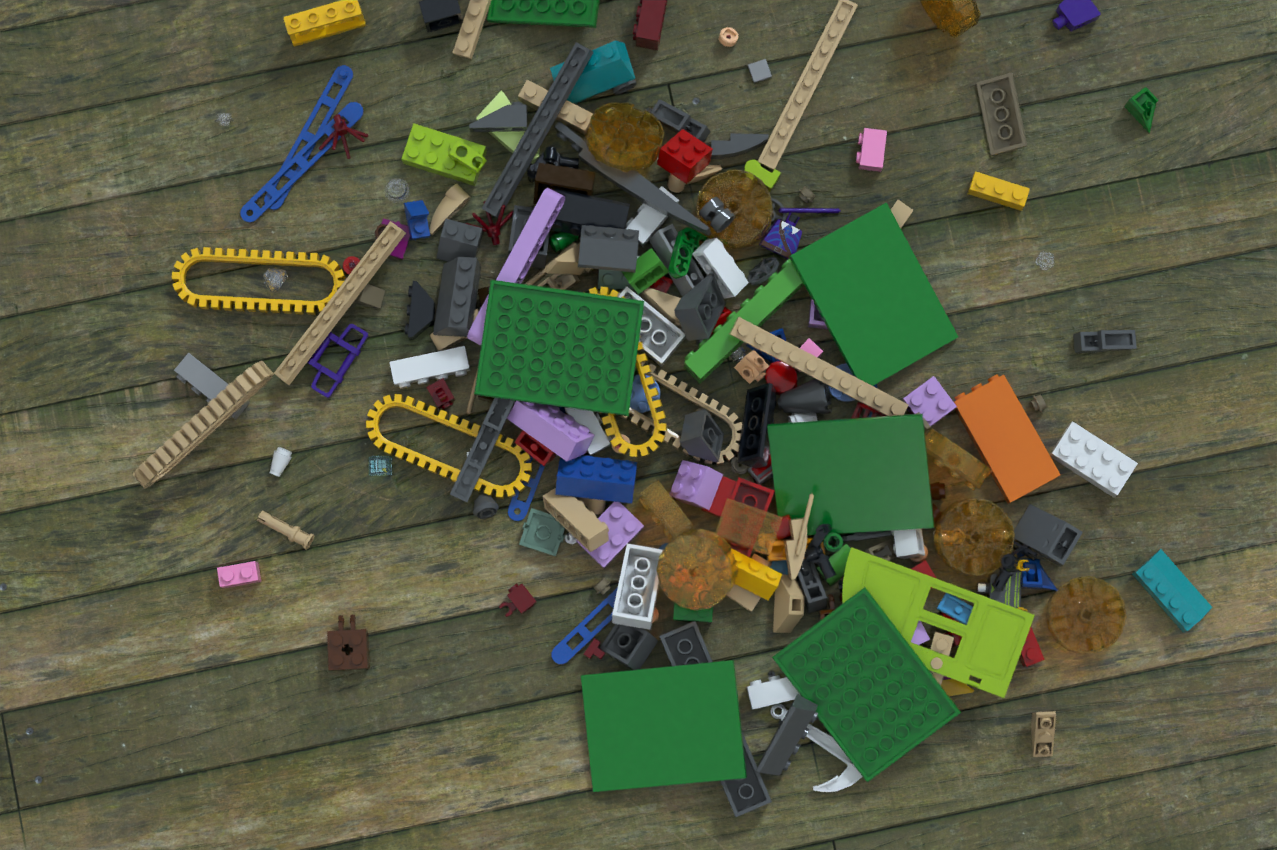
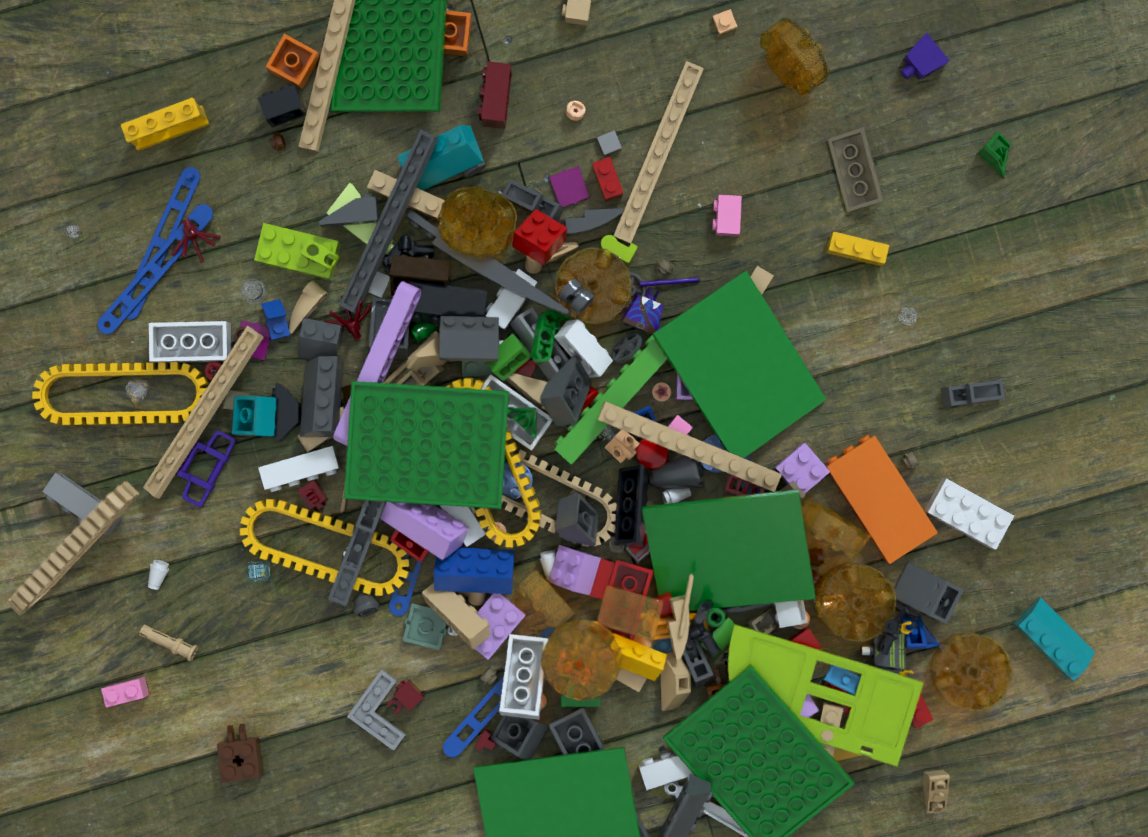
camera: 10 degrees left, 5 degrees up
none -> white brick [149,321,231,363]
none -> teal brick [232,396,276,436]
none -> reddish brown plate [270,133,286,151]
none -> light grey plate [347,669,406,751]
none -> white sticker [368,271,390,298]
none -> green slope [508,407,537,439]
none -> white cone [539,550,556,580]
none -> magenta piece [549,166,590,207]
none -> red brick [592,157,624,203]
none -> light nougat tile [652,382,671,402]

